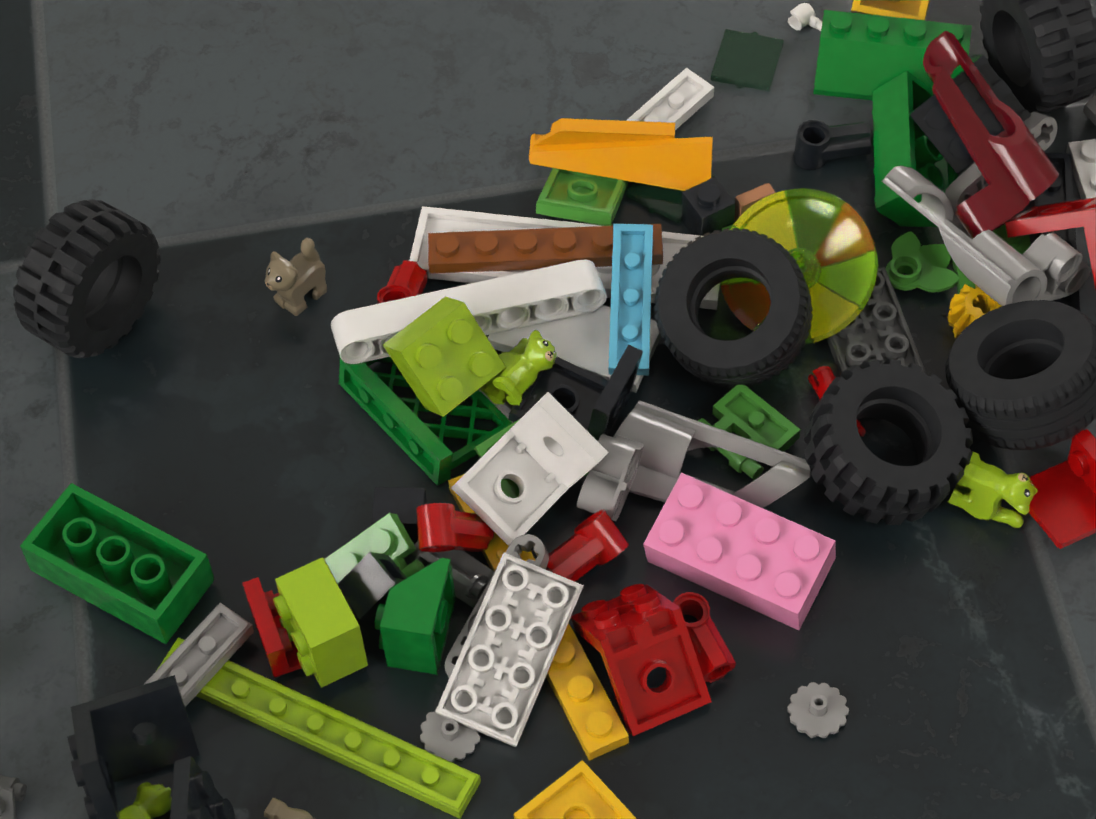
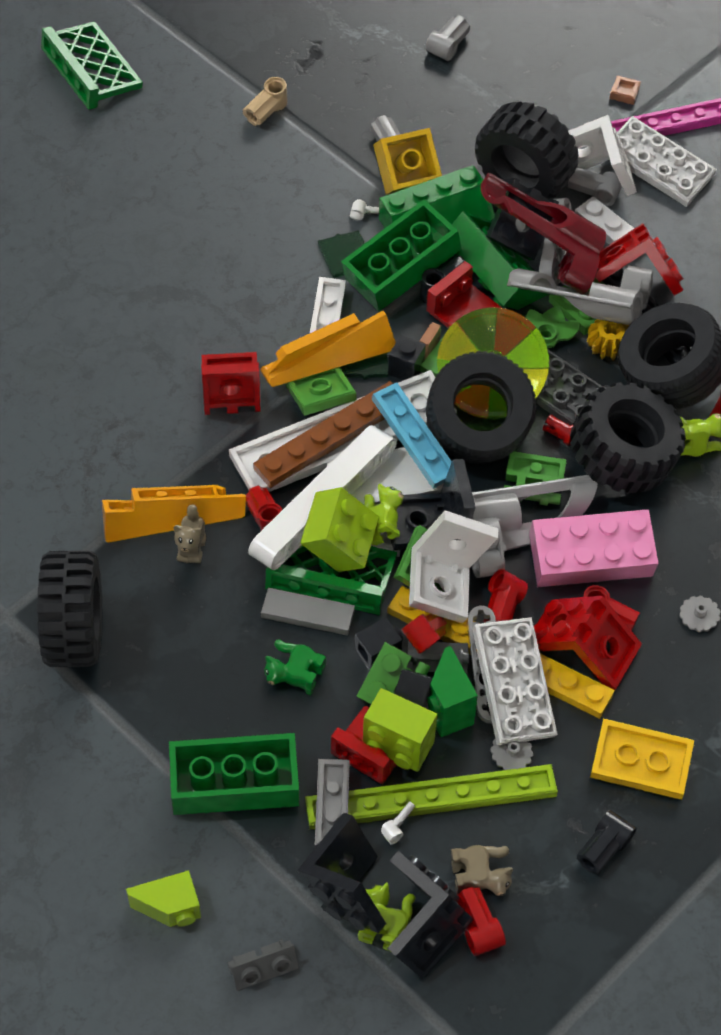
camera: 40 degrees left, 0 degrees up
none -> light orange wedge [102,485,246,543]
none -> red bracket [201,352,261,415]
none -> light grey tile [261,588,355,636]
none -> green animal [264,639,327,696]
none -> green brick [341,199,461,312]
none -> white hand [381,801,415,845]
none -> red bracket [426,261,502,339]

